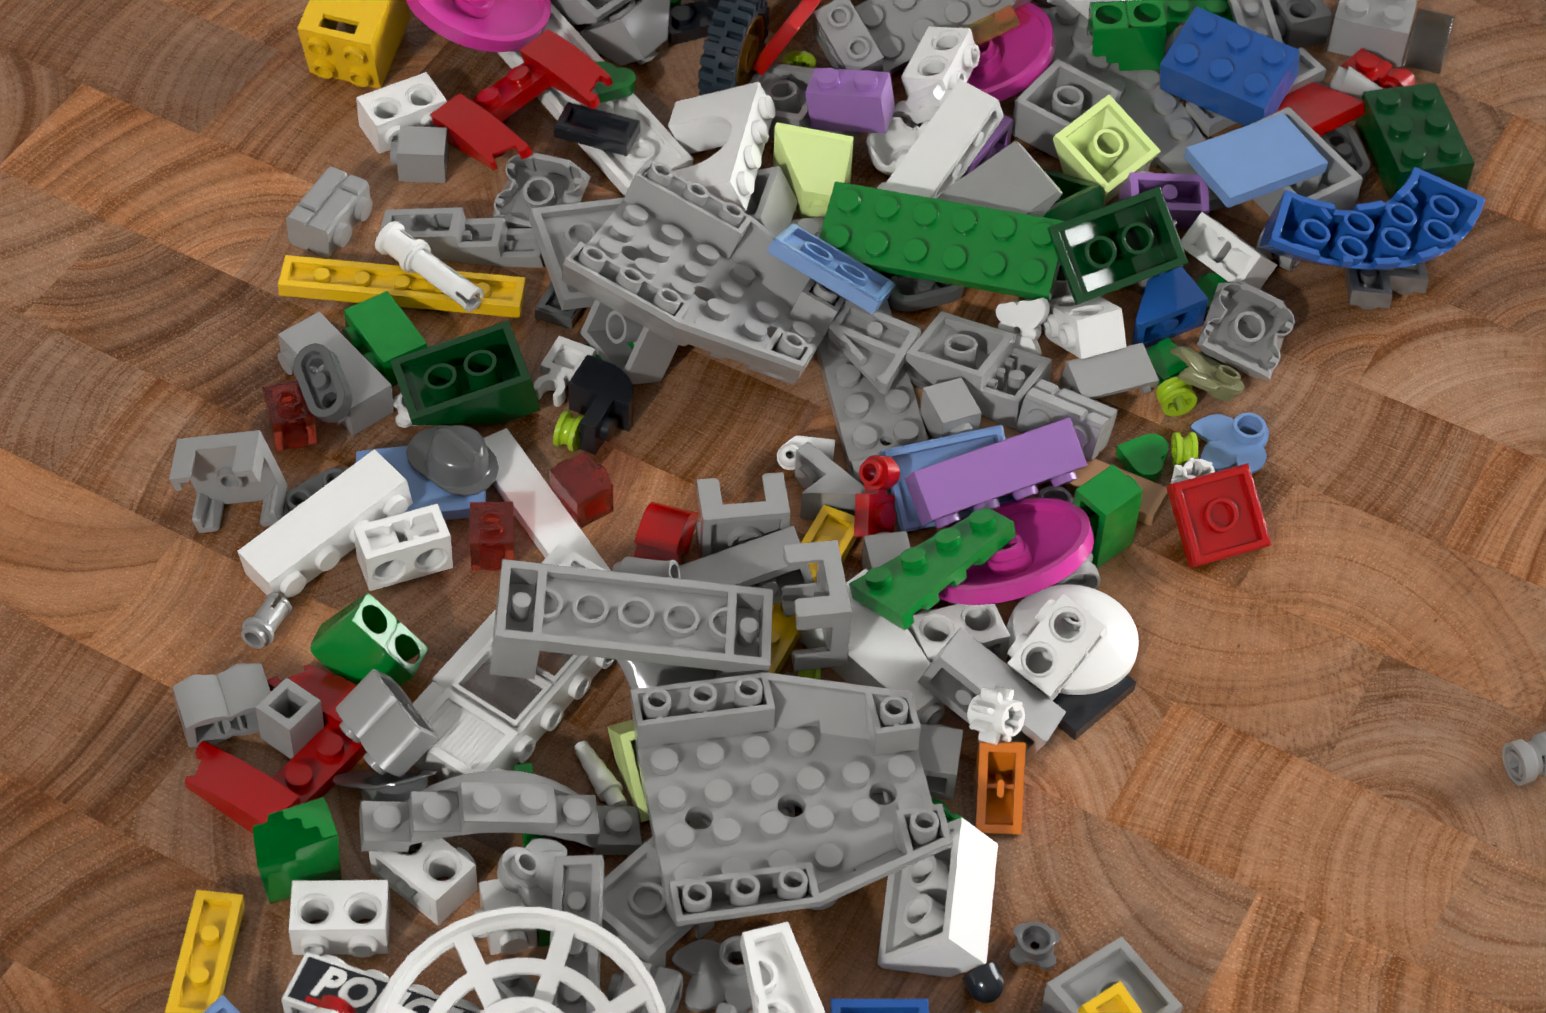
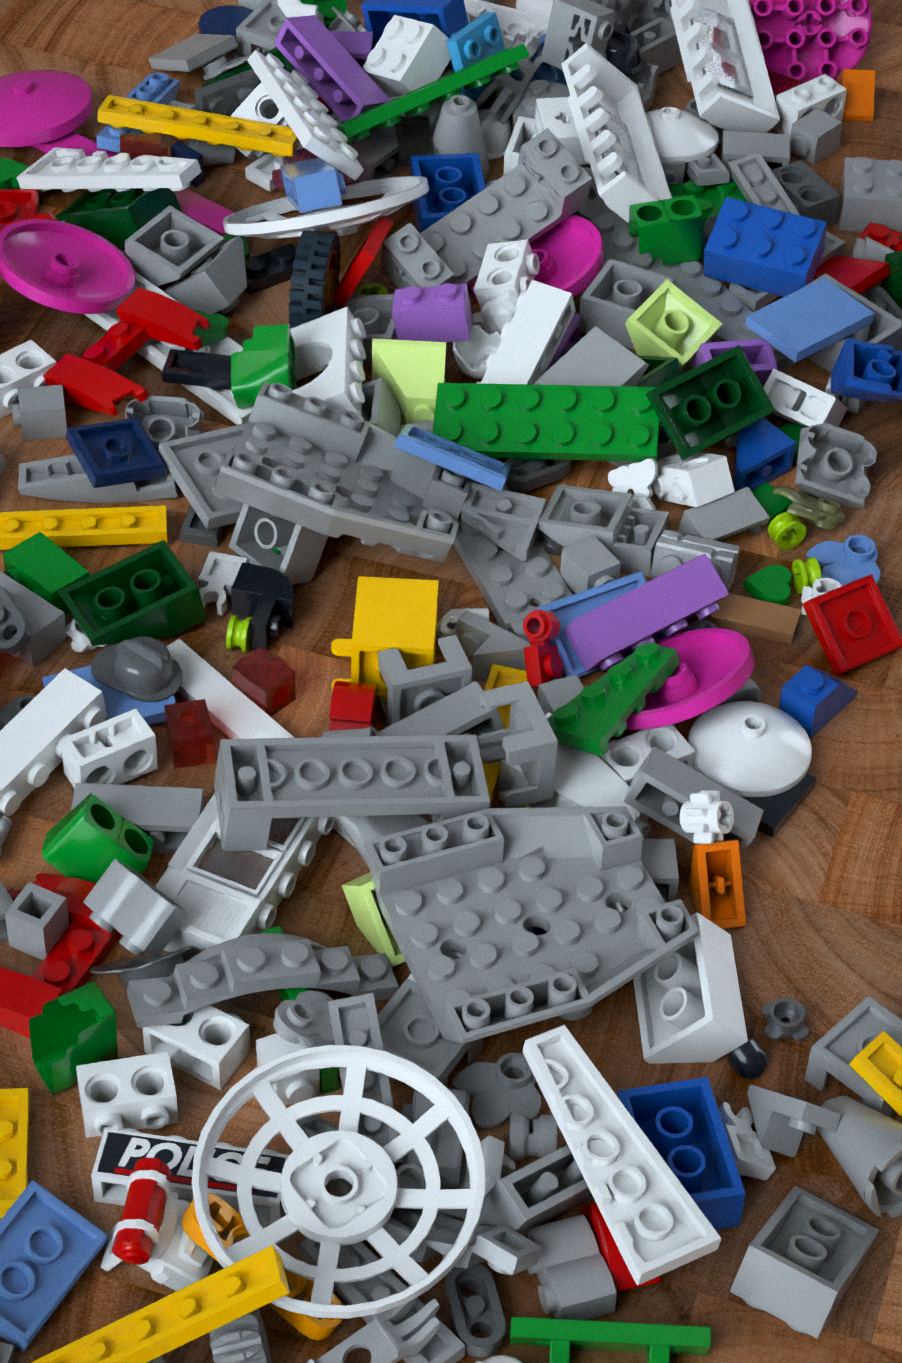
camera: 10 degrees left, 5 degrees down
white pin [375,221,484,312] -> none
white animal [574,741,627,806] -> none
clear yellow piece [964,5,1020,45] -> none
white brick [1007,593,1107,701] -> none
green brick [1073,464,1143,569] -> none
none -> dark blue tile [66,417,166,488]
none -> light grey brick [71,783,204,854]
none -> green piece [231,324,296,408]
none -> yellow container [331,576,439,701]
none -> blue slope [779,665,857,739]

